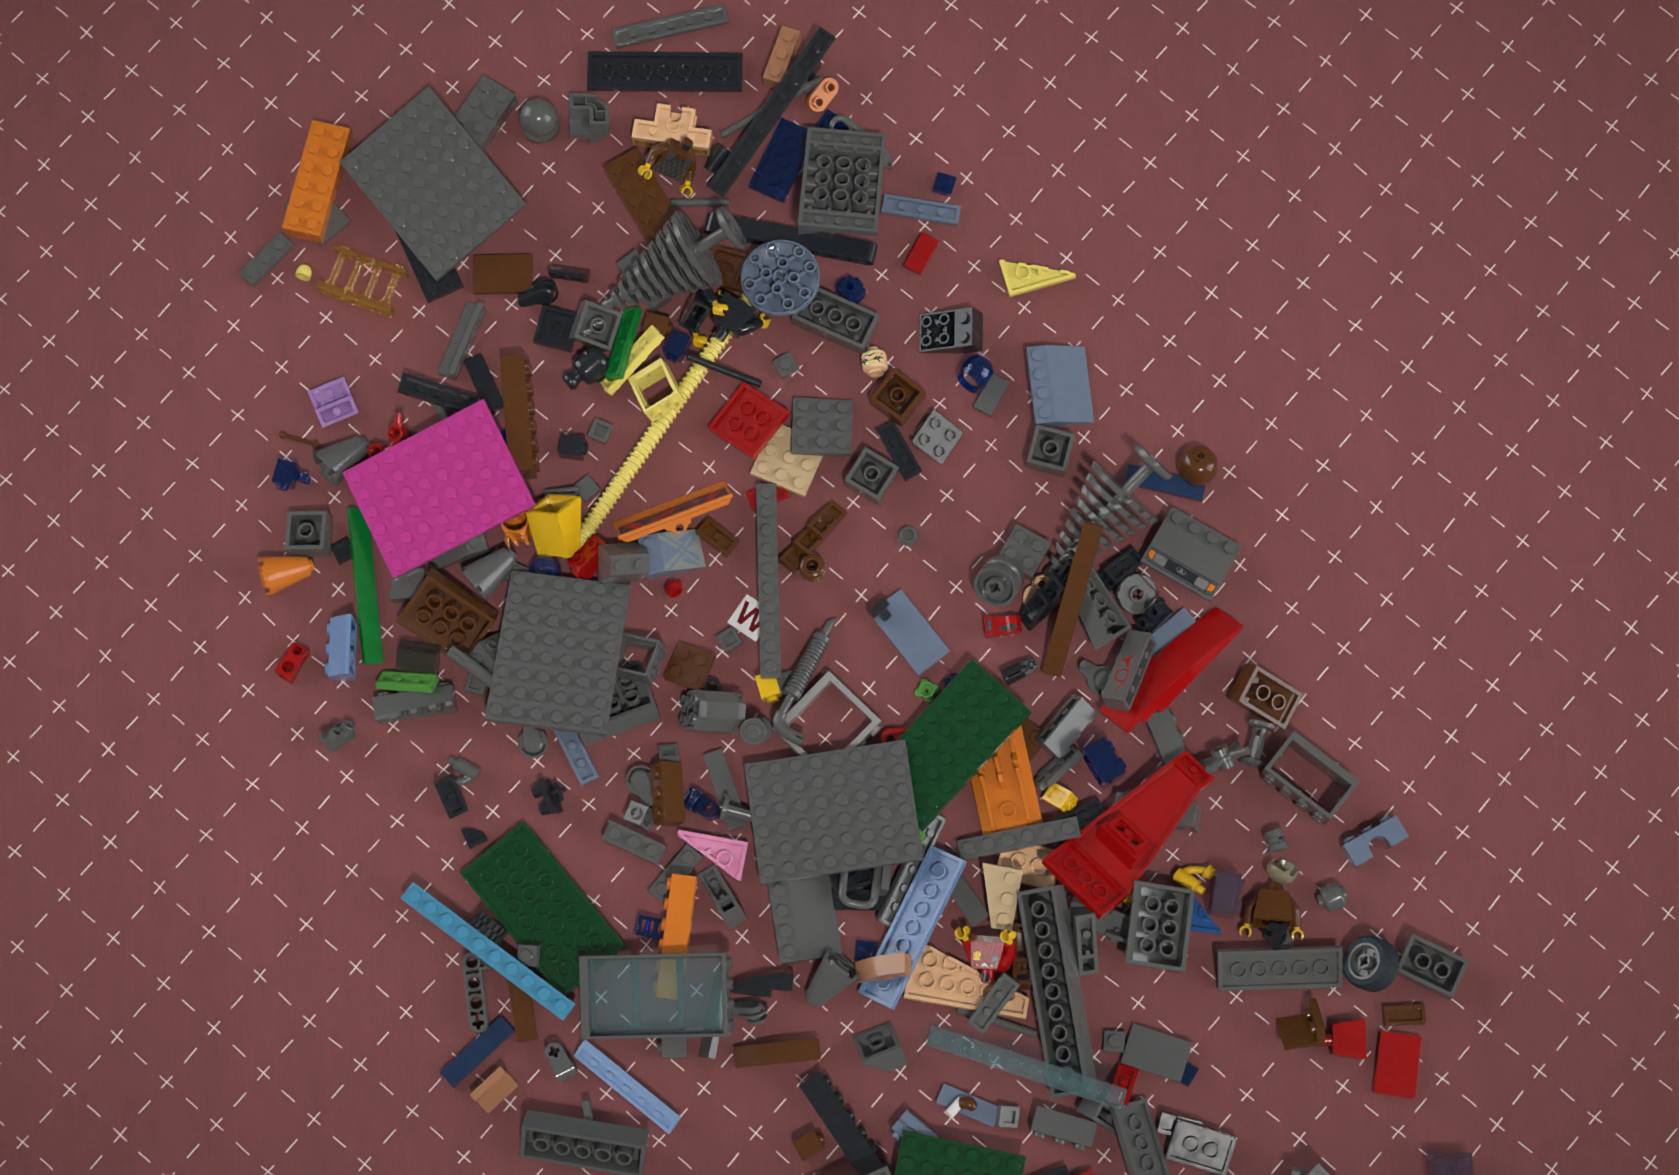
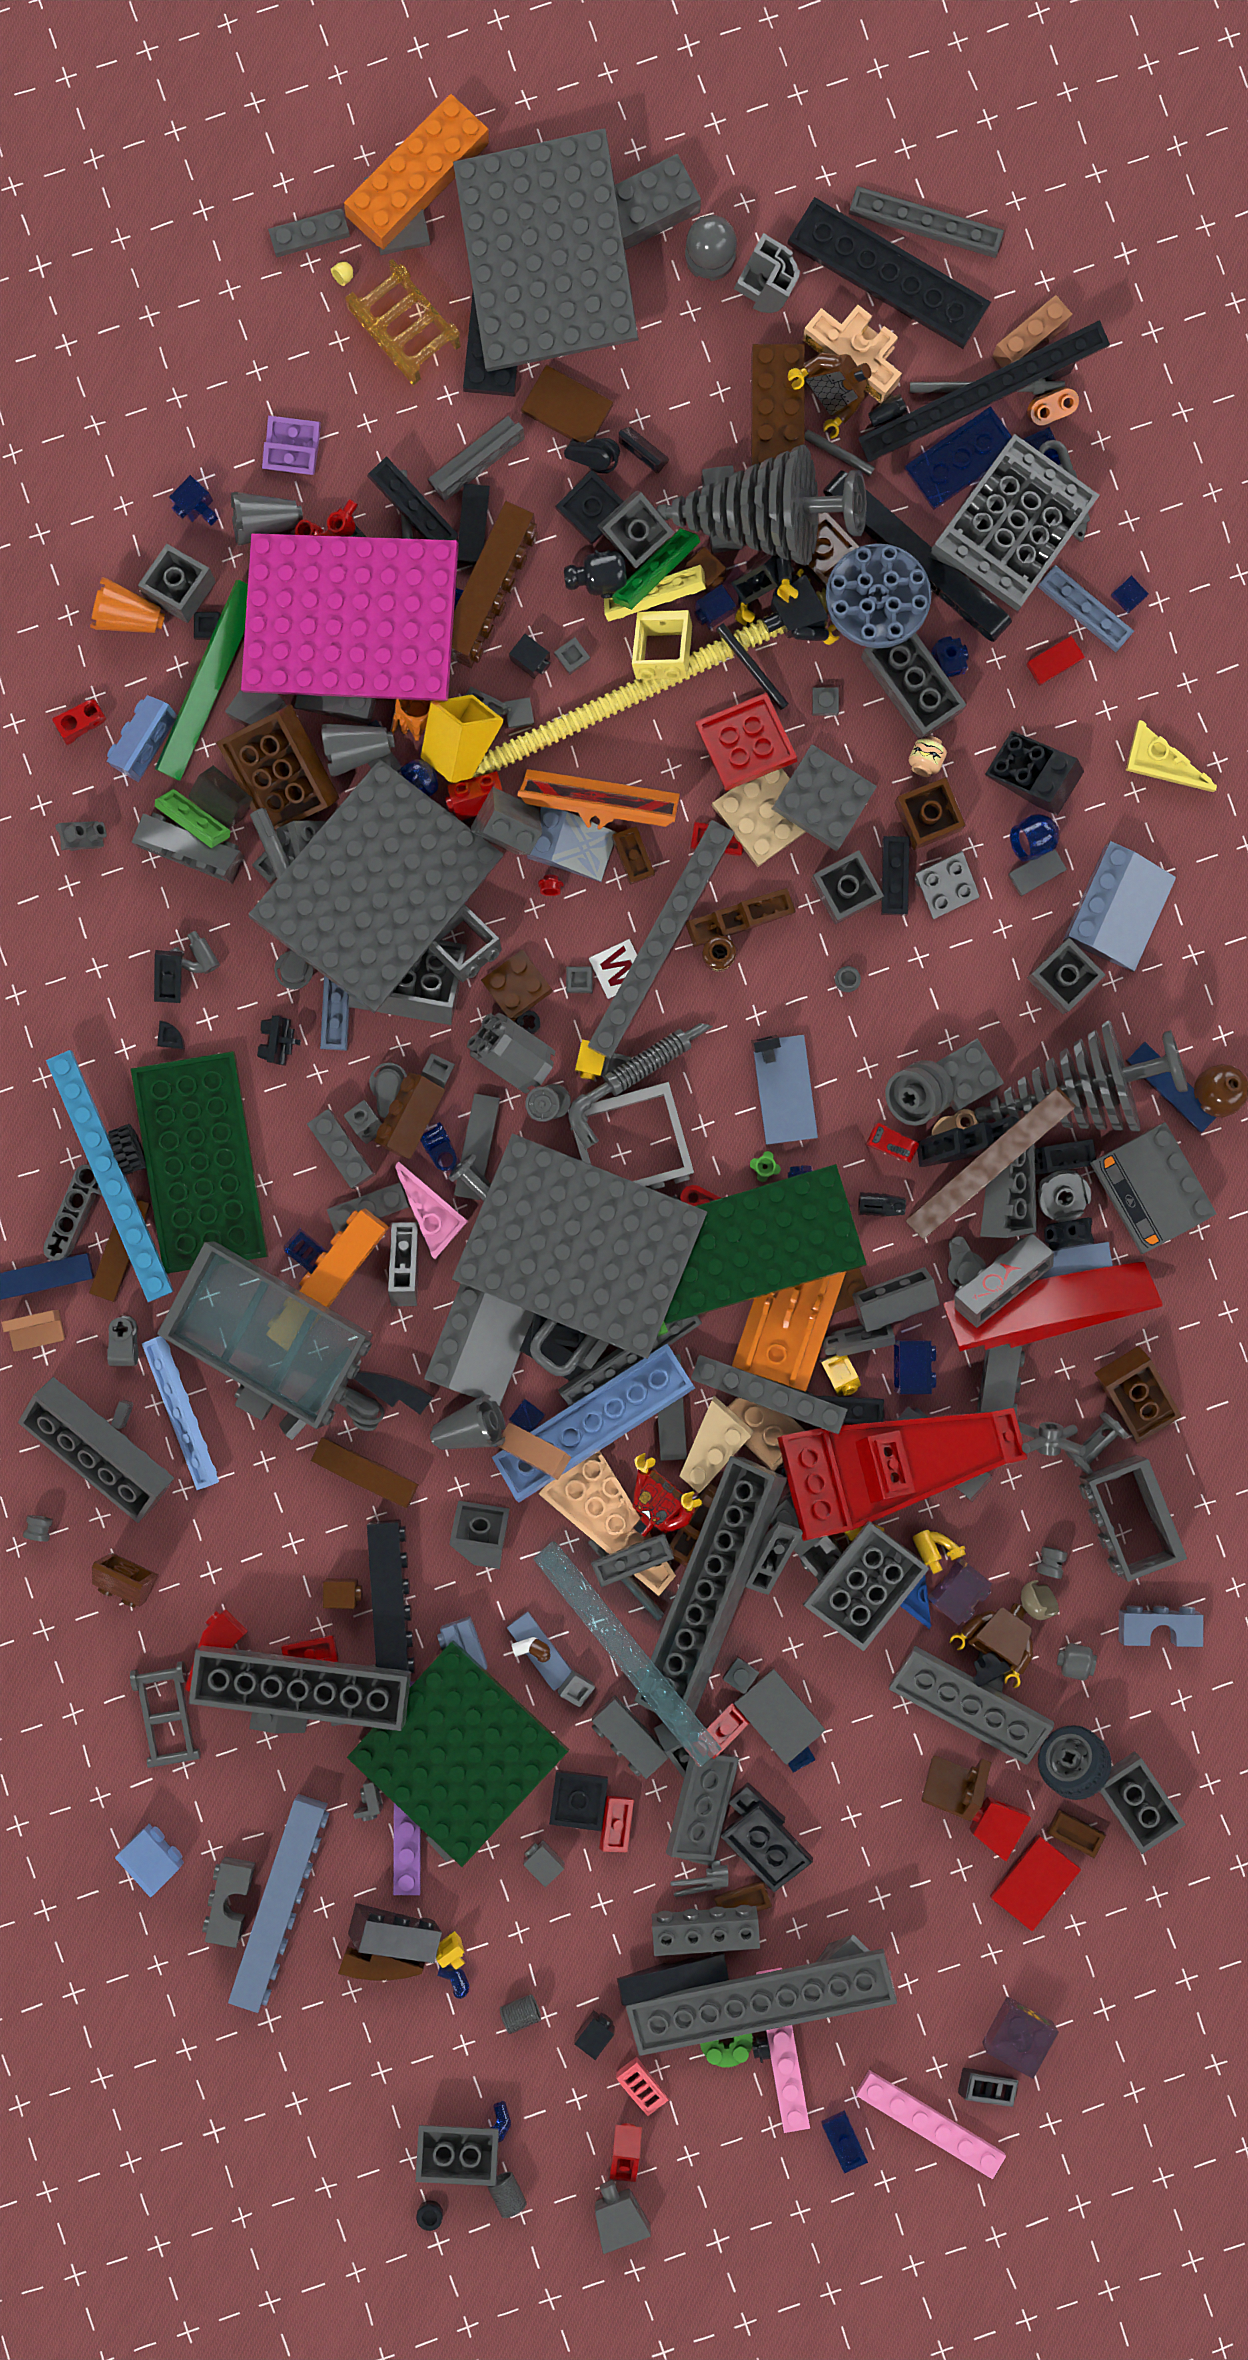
camera: 25 degrees right, 10 degrees up
reddish brown hinge [279,431,319,448] -> none
dark grey plate [517,944,540,967] -> none

